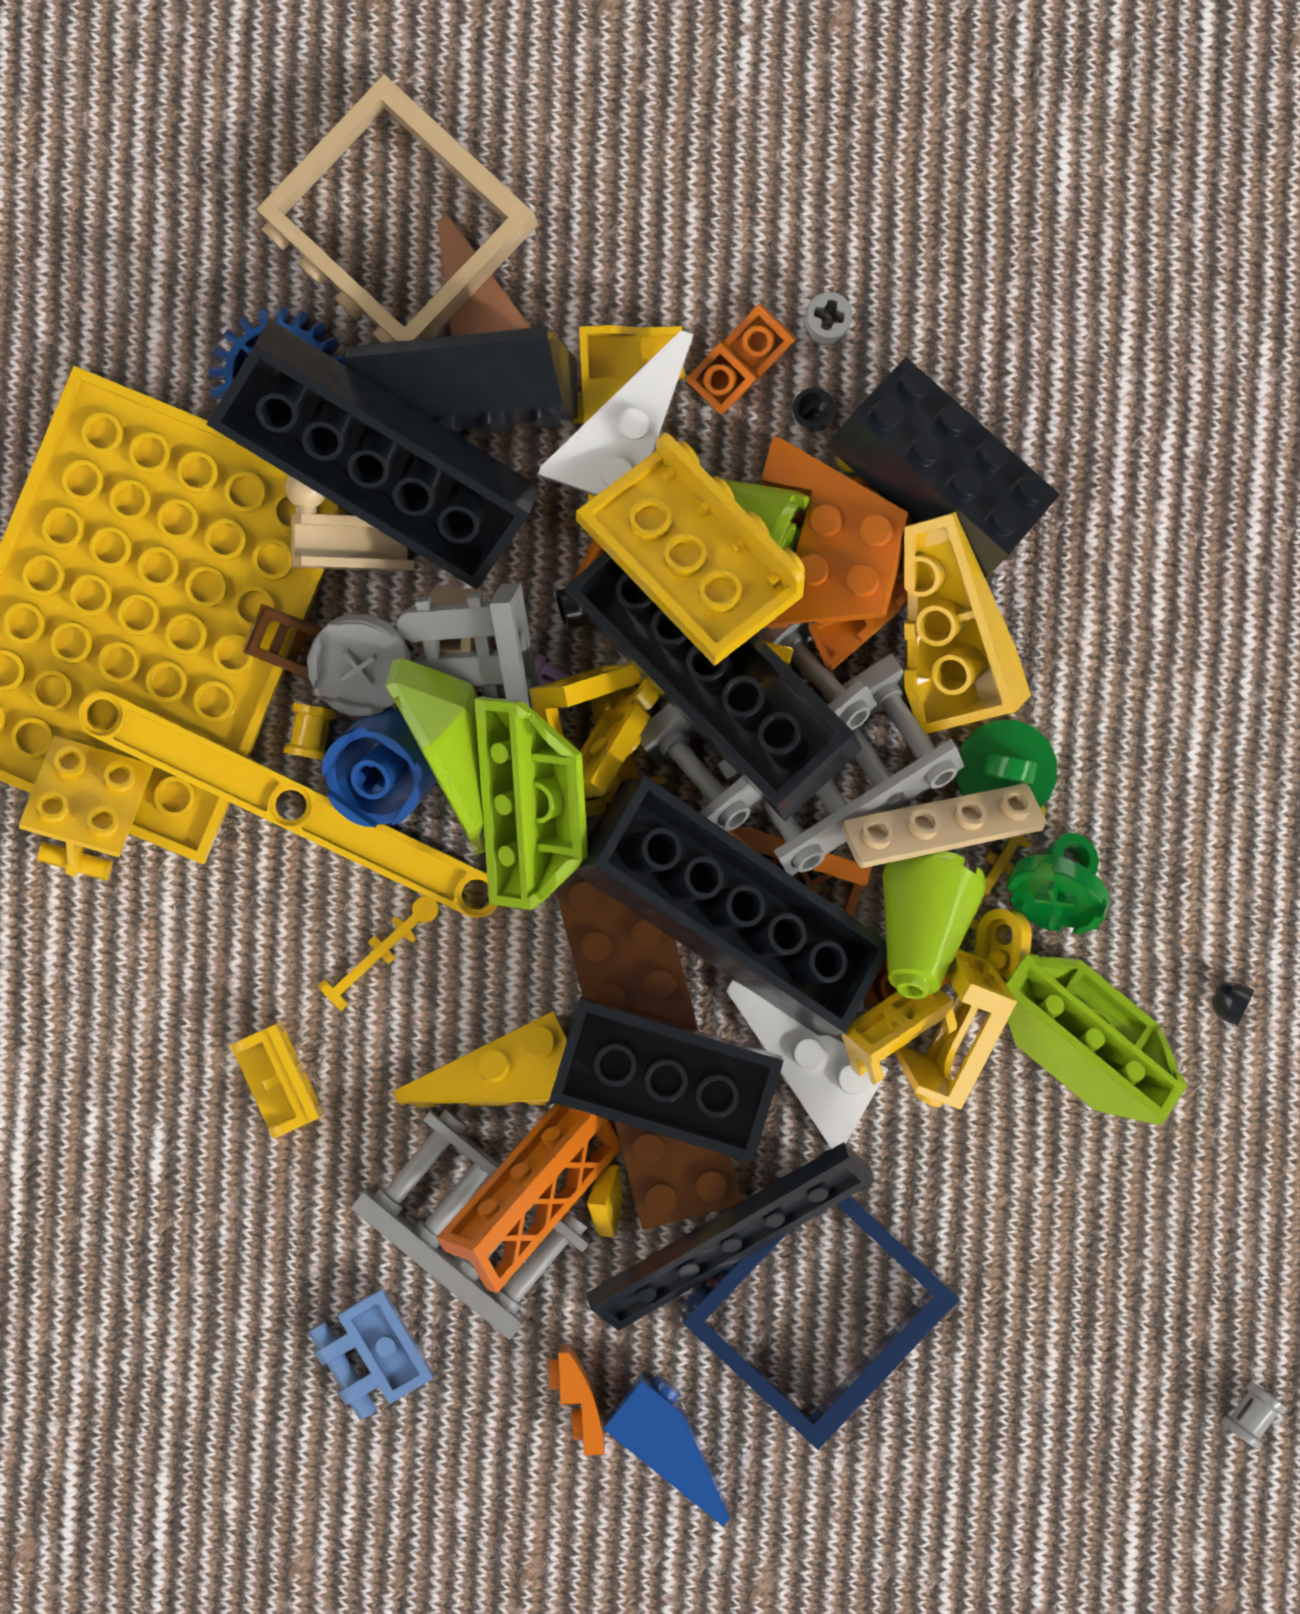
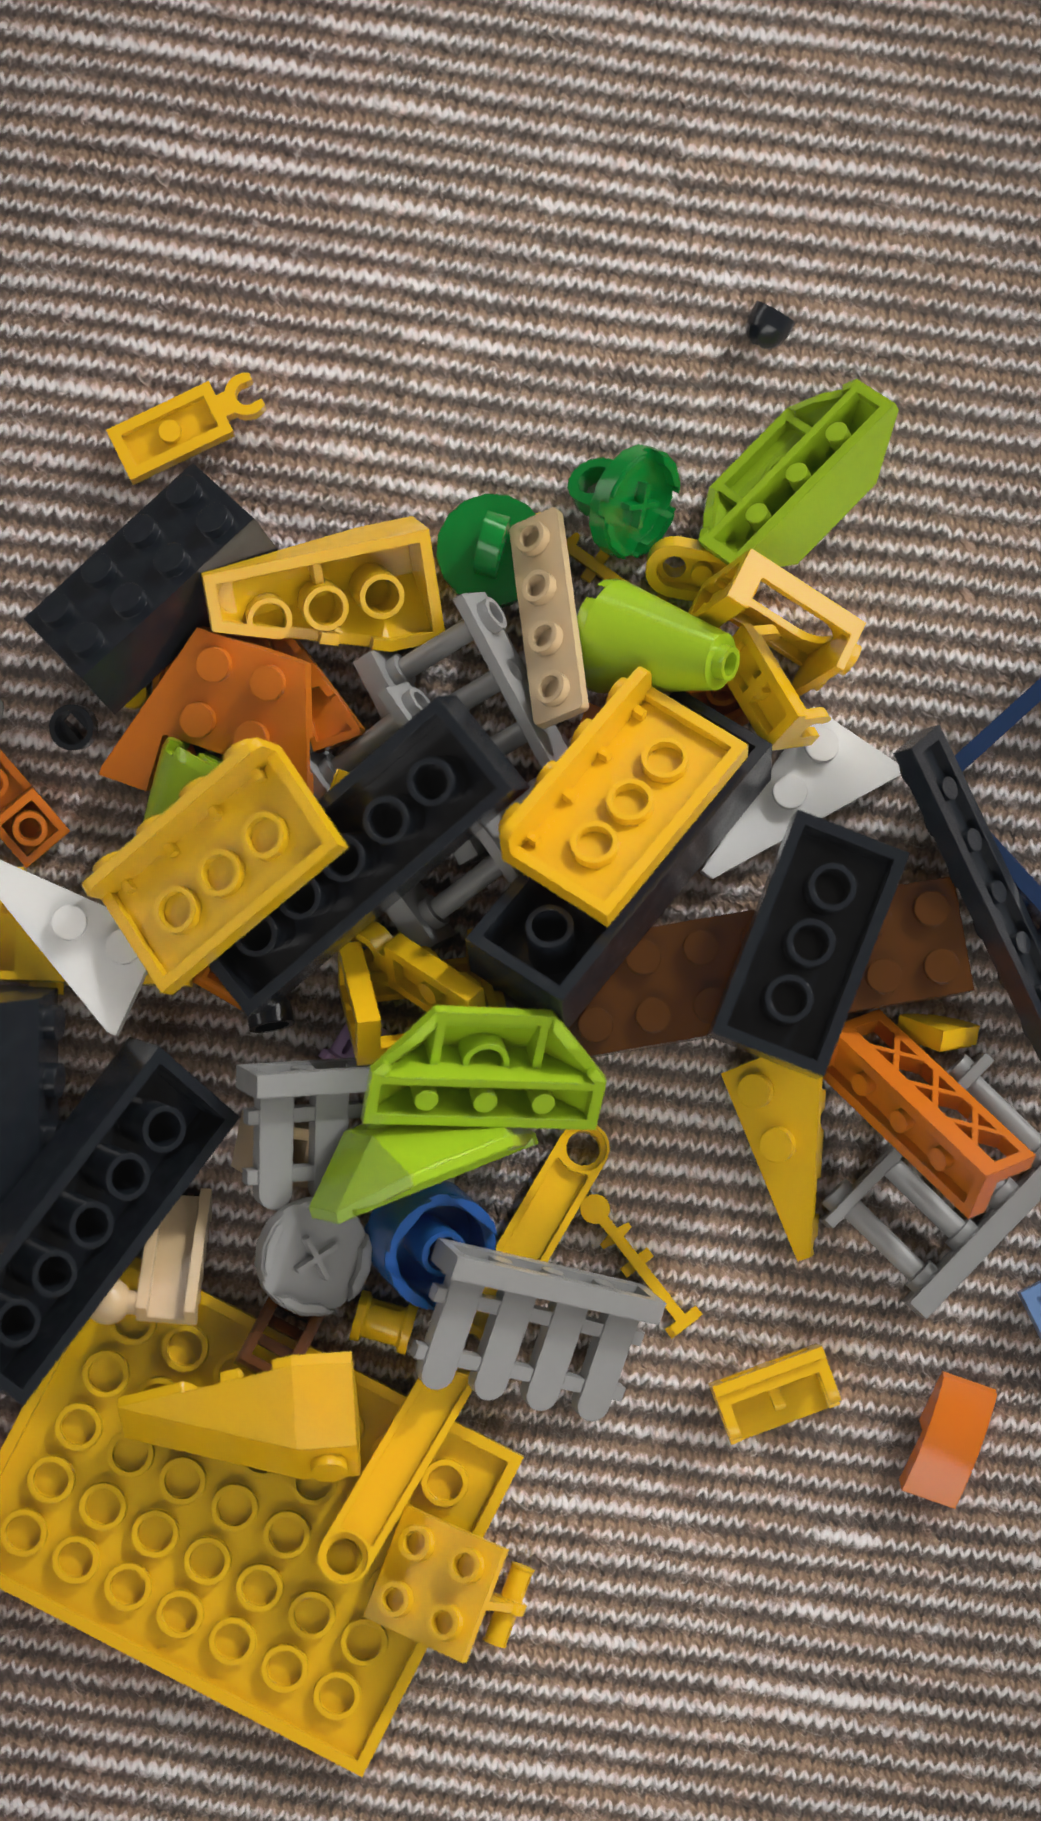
camera: 90 degrees left, 5 degrees down
none -> yellow plate [106,373,266,485]
none -> yellow wedge [117,1352,361,1482]
none -> light grey fence [409,1238,666,1422]
none -> yellow bracket [498,666,748,927]
none -> orange slope [899,1371,997,1509]

